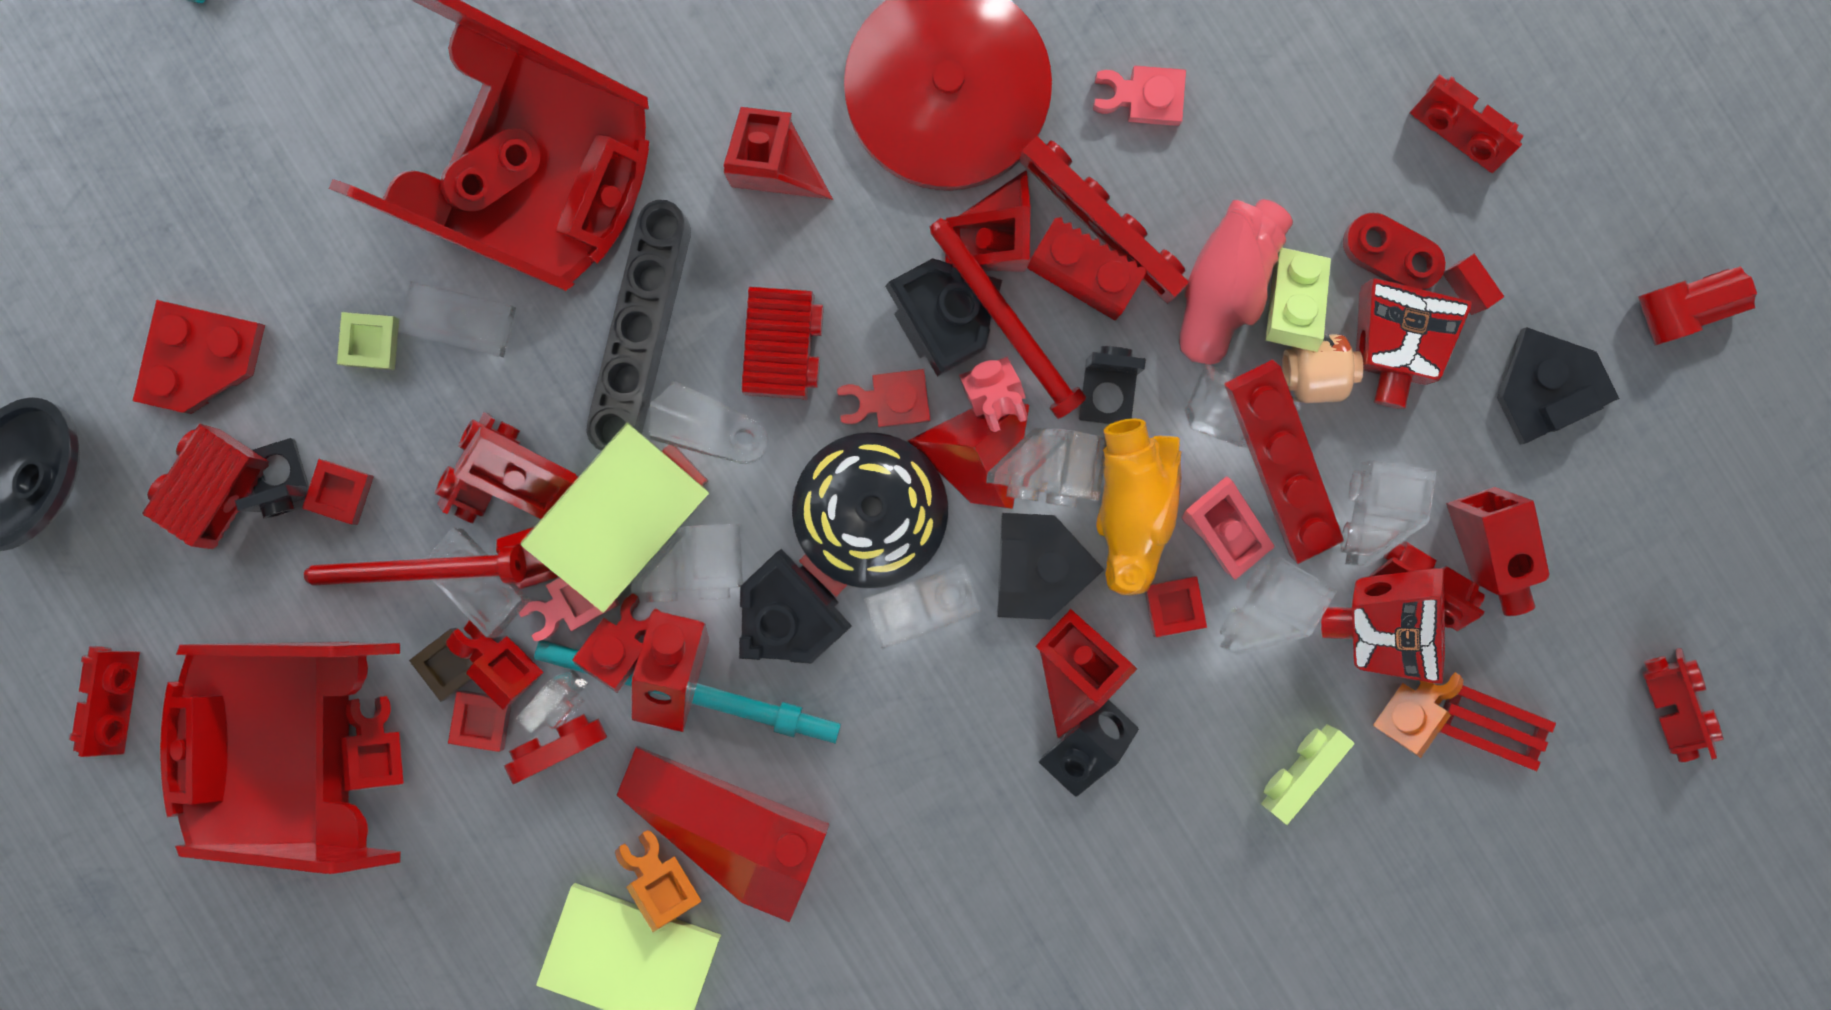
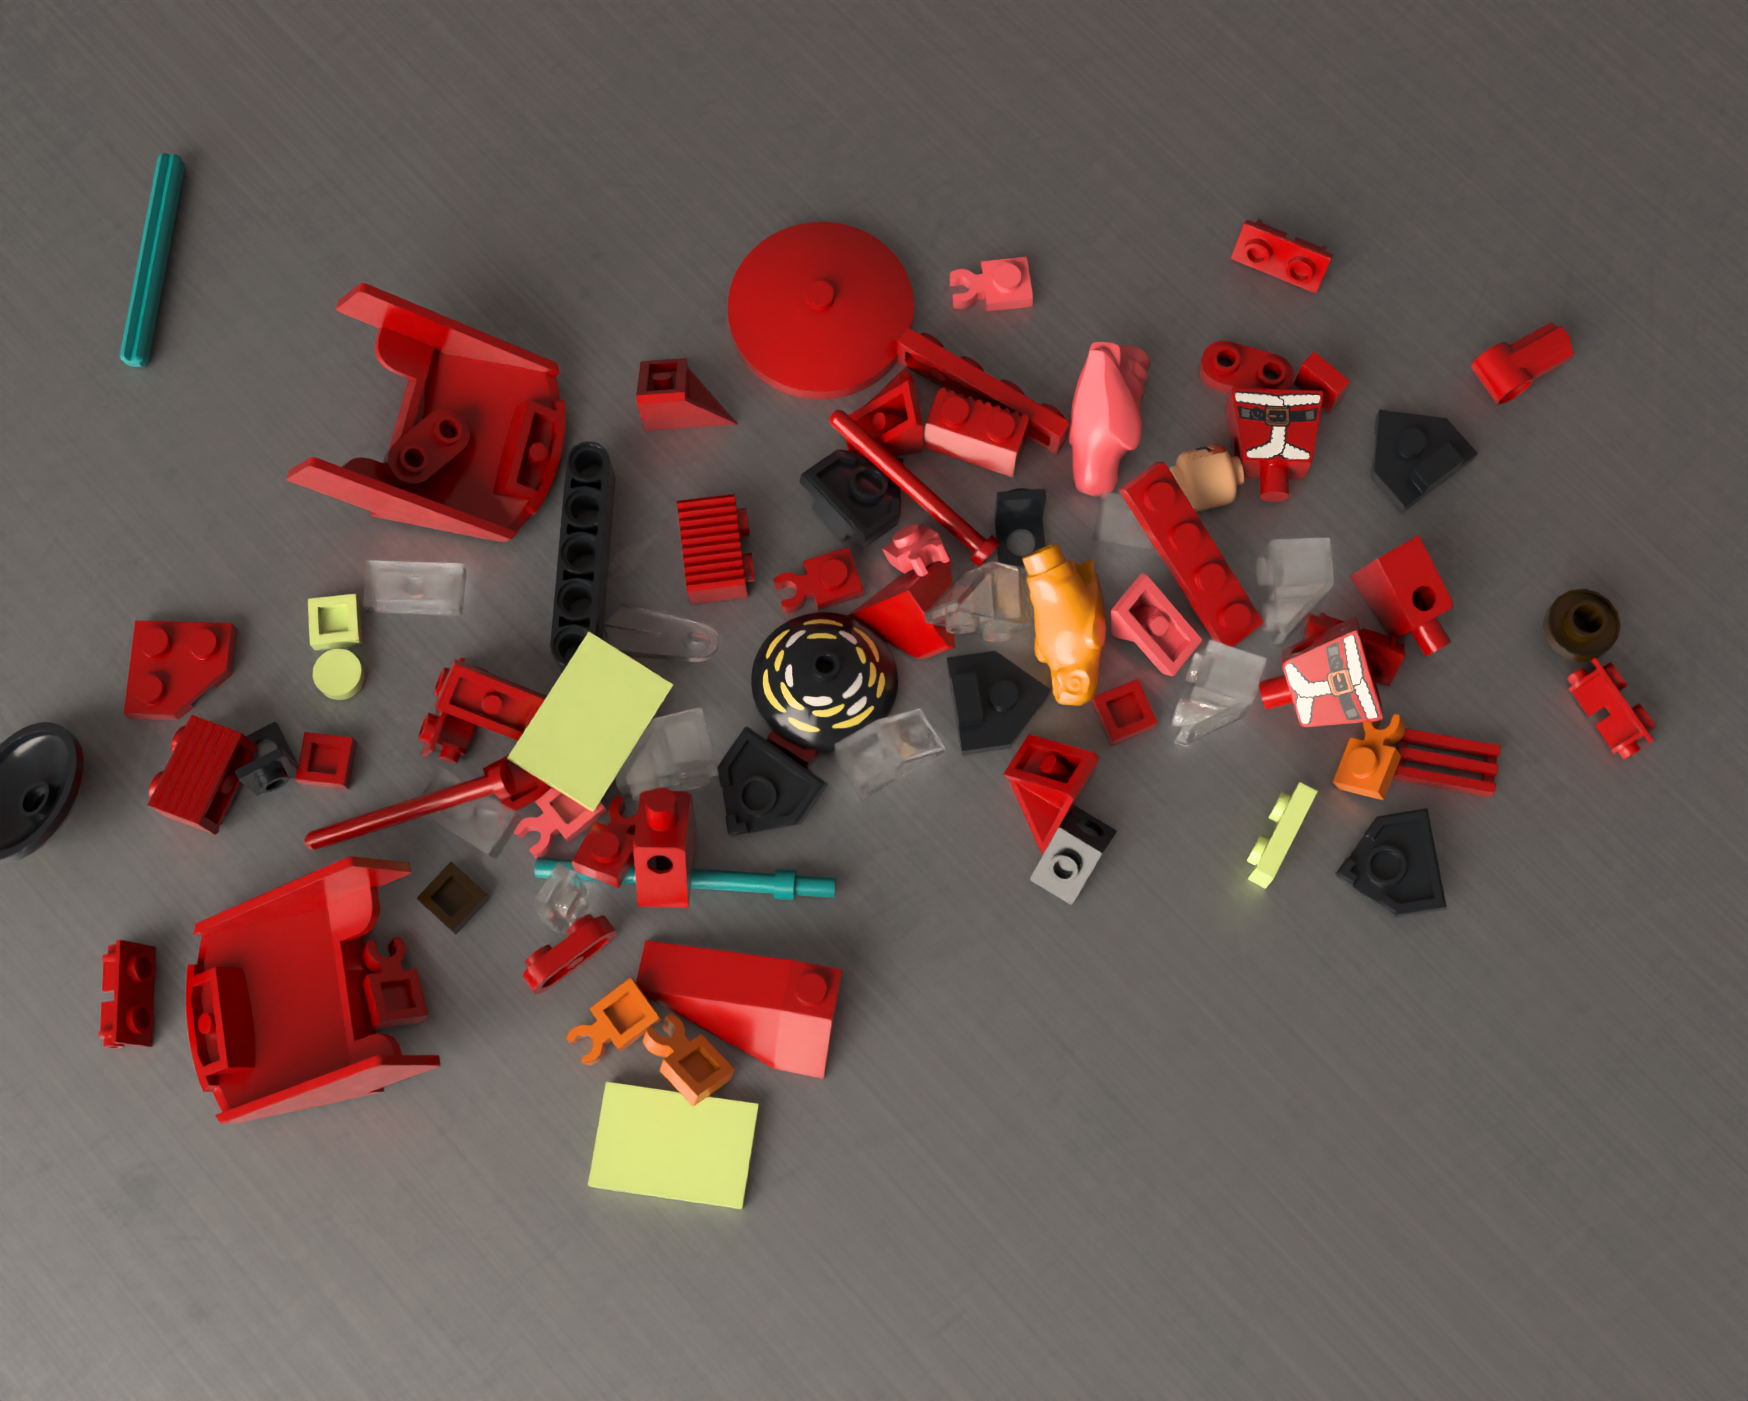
camera: 10 degrees left, 15 degrees down
red plate [446,615,544,710] -> none
red tile [448,690,512,752] -> none
yellowish green plate [1265,247,1331,352] -> none
none -> yellowish green tile [313,649,365,700]
none -> orange plate [565,977,663,1066]
none -> black plate [1335,808,1447,918]
none -> dark brown plate [1543,589,1621,662]

